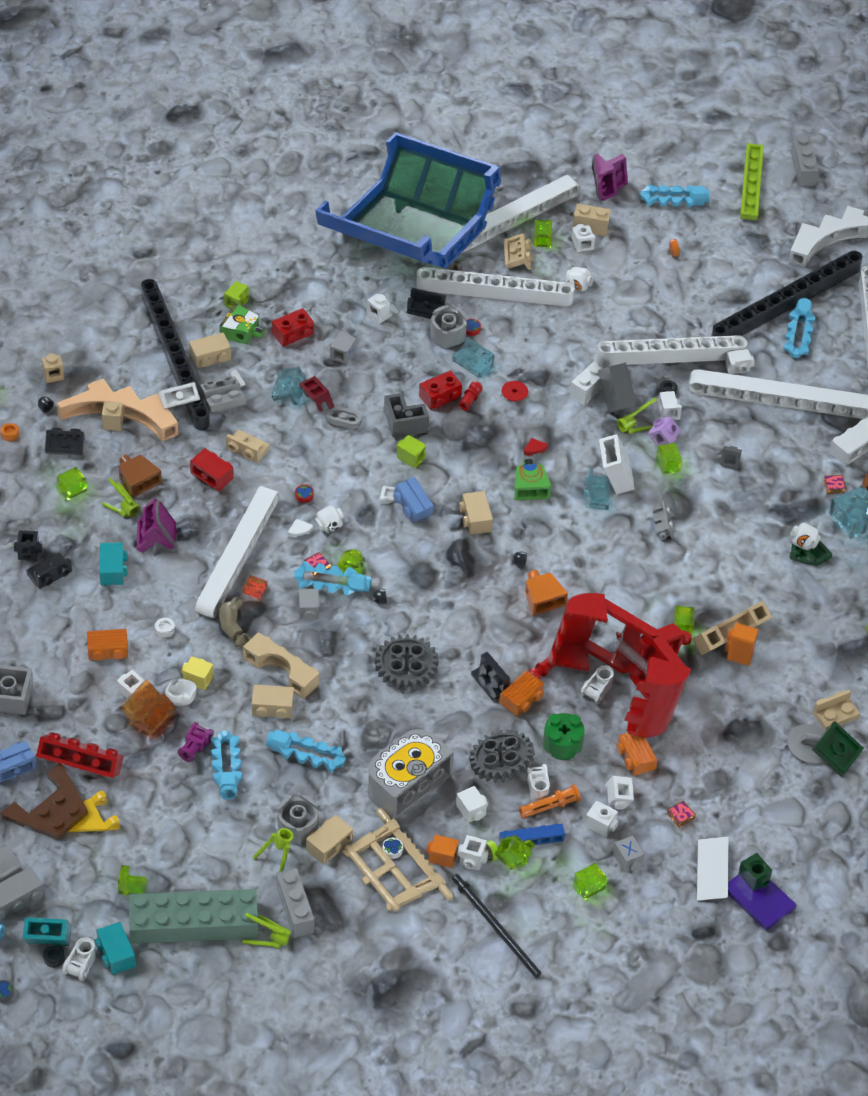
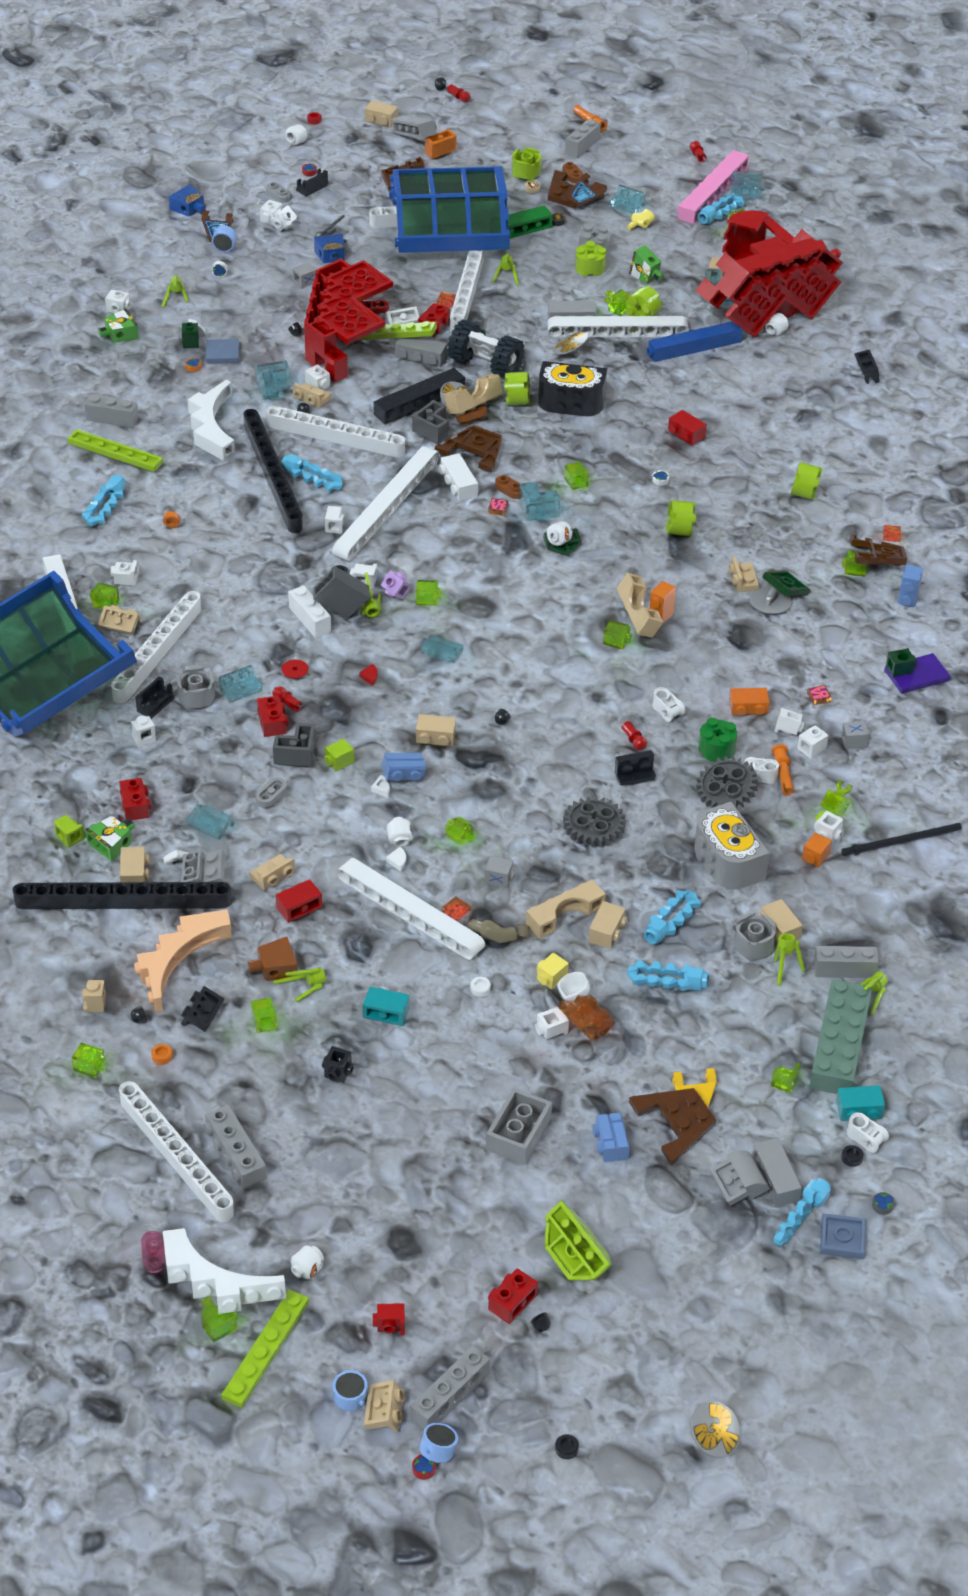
camera: 70 degrees left, 5 degrees down
teal brick [23,917,72,946] -> none
black bracket [26,553,72,589] -> none
red brick [36,732,124,778] -> none
orange brick [87,629,128,661] -> none
tan brick [102,401,124,431] -> none
magenta piece [137,498,177,553] -> none
white slope [158,382,200,409] -> none
magenta connector [177,722,214,762] -> none
medium azure sword [294,561,372,595] -> none
tile [295,485,314,503] -> none
dark red hinge [299,376,335,412] -> none
tile [304,552,330,577] -> none
light grey brick [330,332,356,365] -> none
tan piece [341,808,454,912] -> none
black hinge [373,589,387,605] -> none
tile [382,838,403,859] -> none
white brick [456,786,488,823] -> none
orange brick [499,671,544,717] -> none
blue piece [499,823,565,850] -> none
bright green torso [514,459,551,500] -> none
orange torso [525,570,568,616] -> none
red piece [548,593,692,738] -> none
white head [565,267,593,291] -> none
tan brick [573,203,611,236] -> none
clear neon green brick [573,863,607,900] -> none
magenta piece [592,153,628,201] -> none
white beam [594,336,748,366] -> none
white brick [599,434,634,494] -> none
light grey hinge [652,500,676,540] -> none
white sticker [697,837,728,901] -> none
dark grey tile [720,446,742,469] -> none

